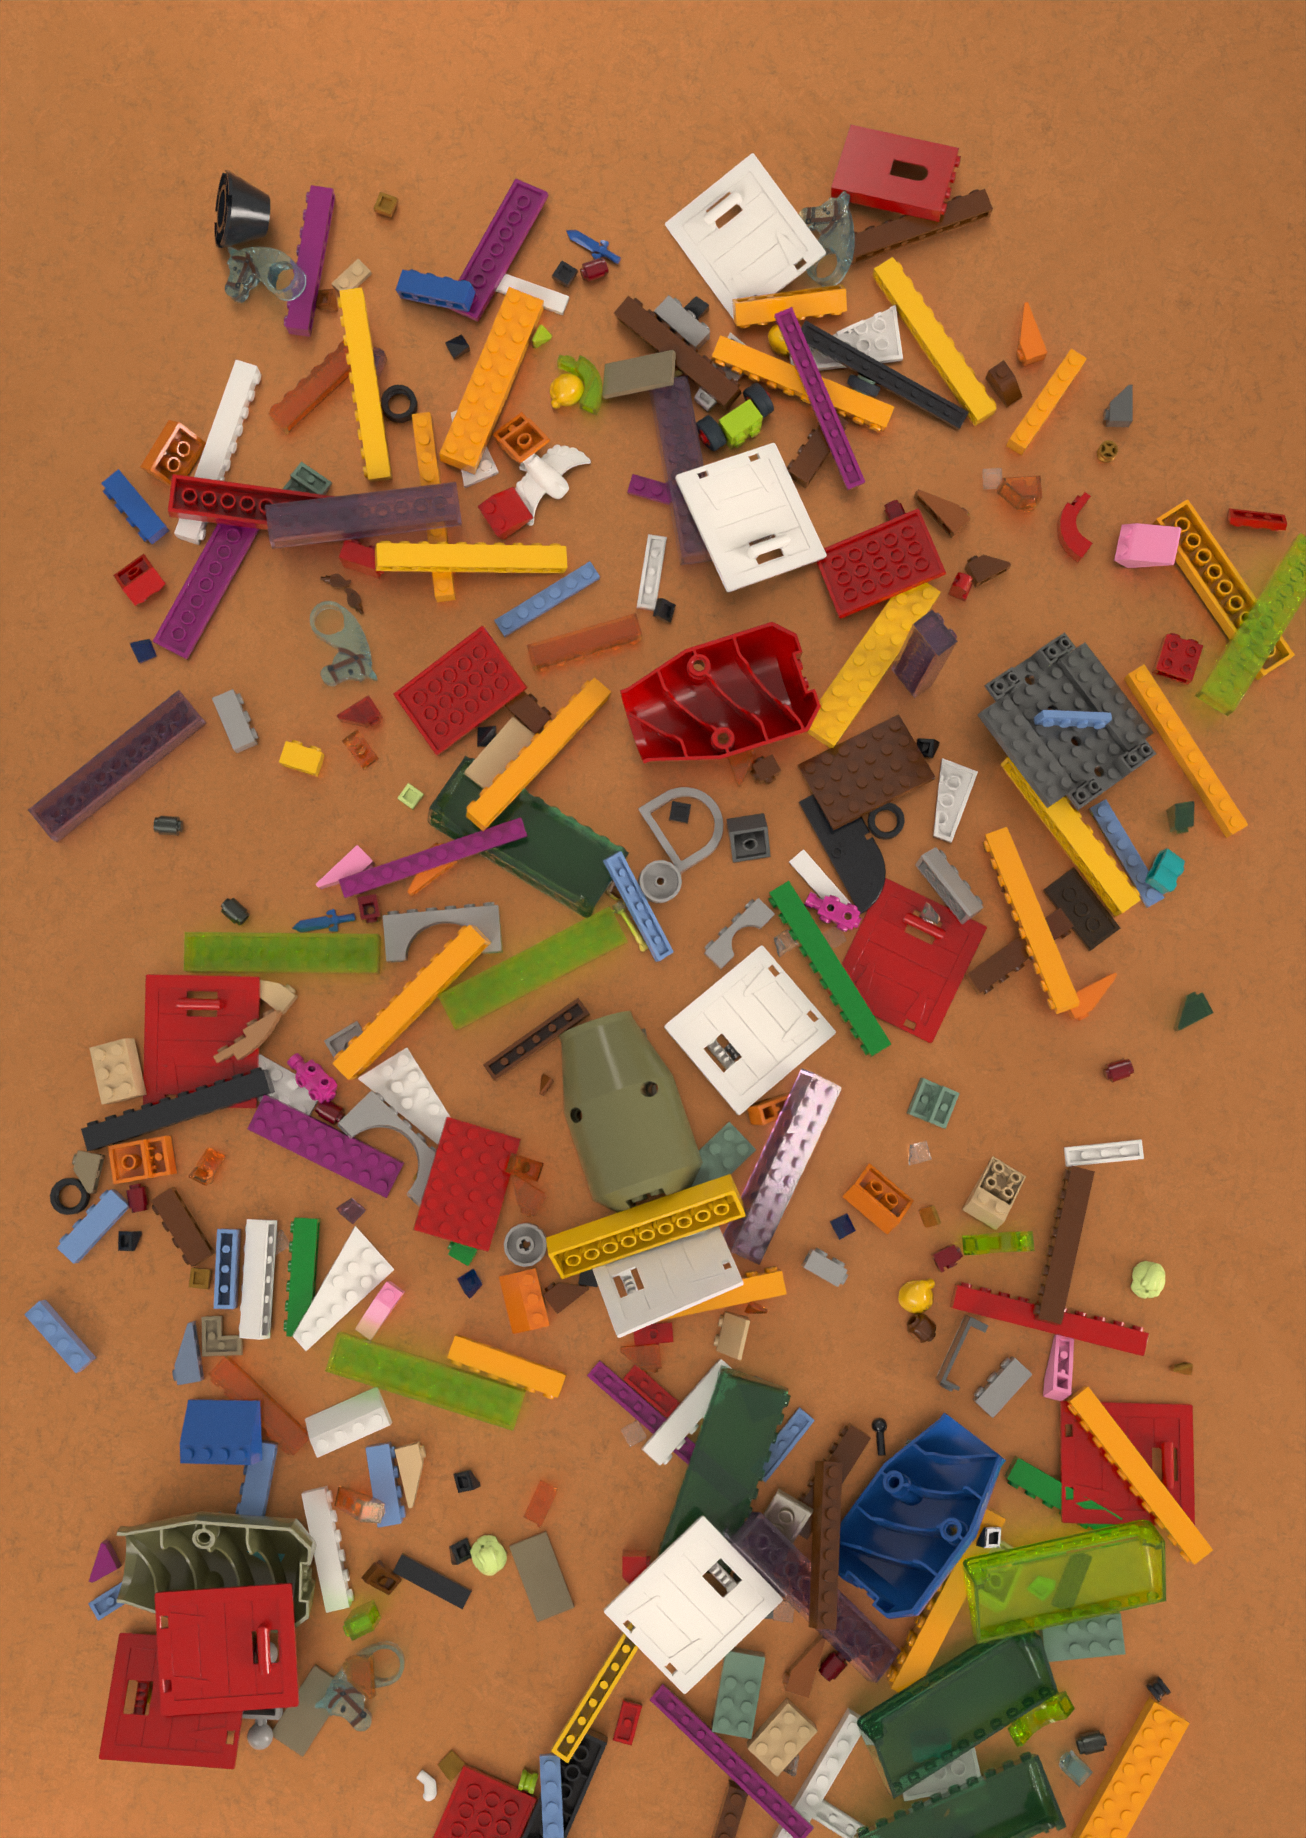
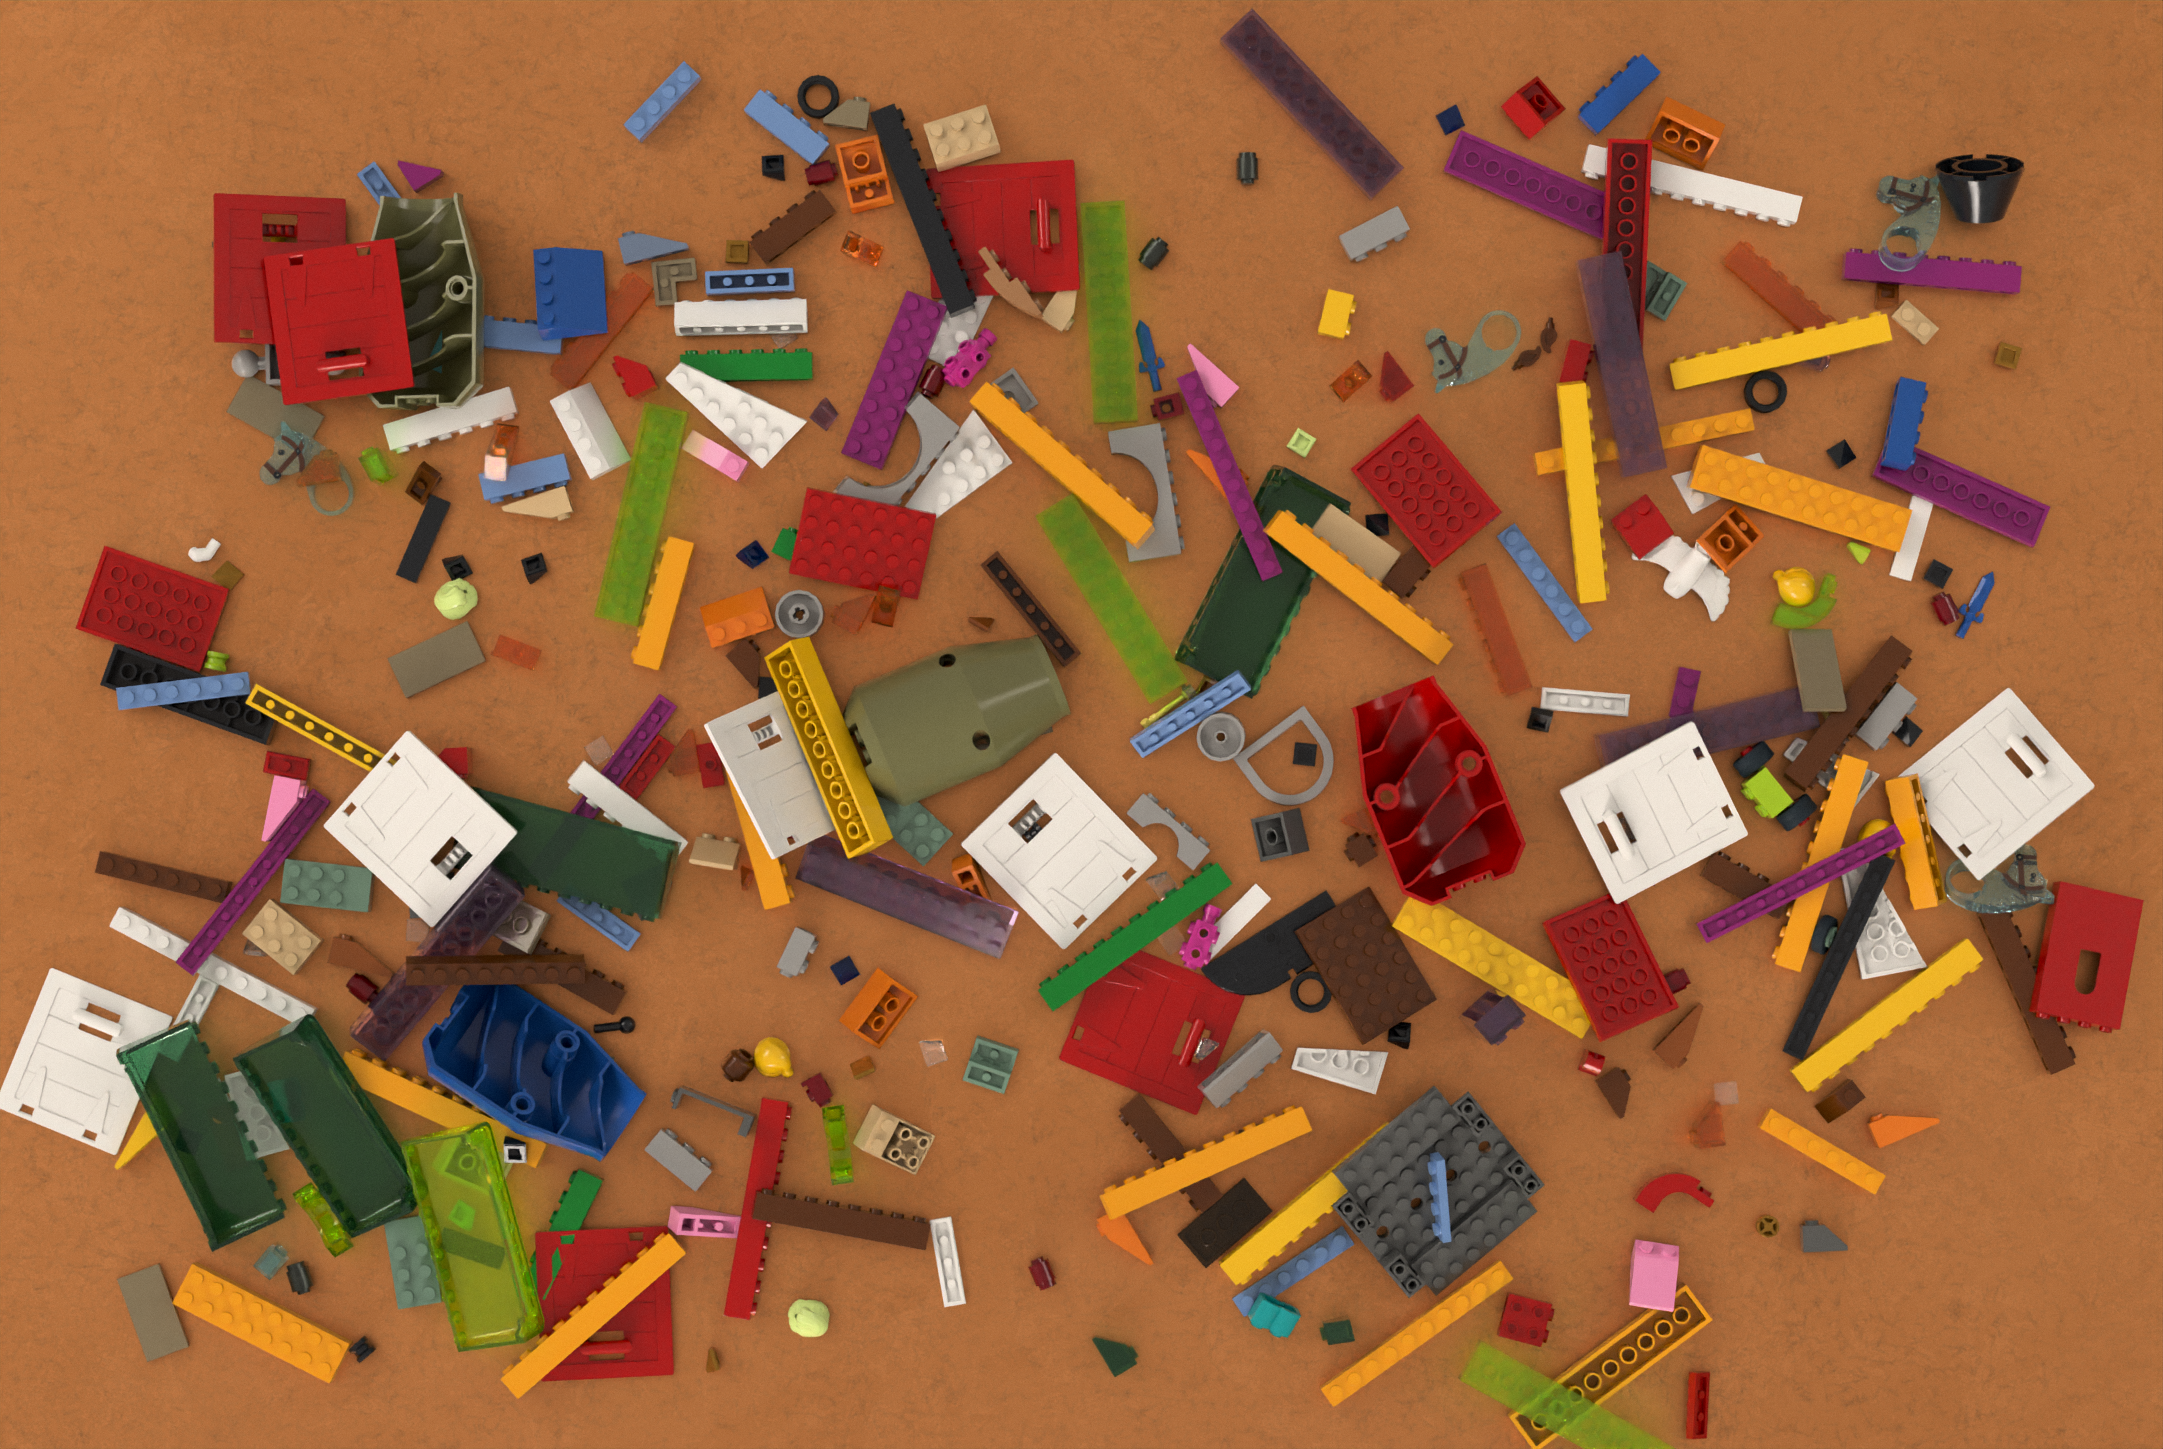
camera: 90 degrees right, 5 degrees up
none -> bright pink slope [261,775,309,841]
none -> red slope [612,355,659,400]

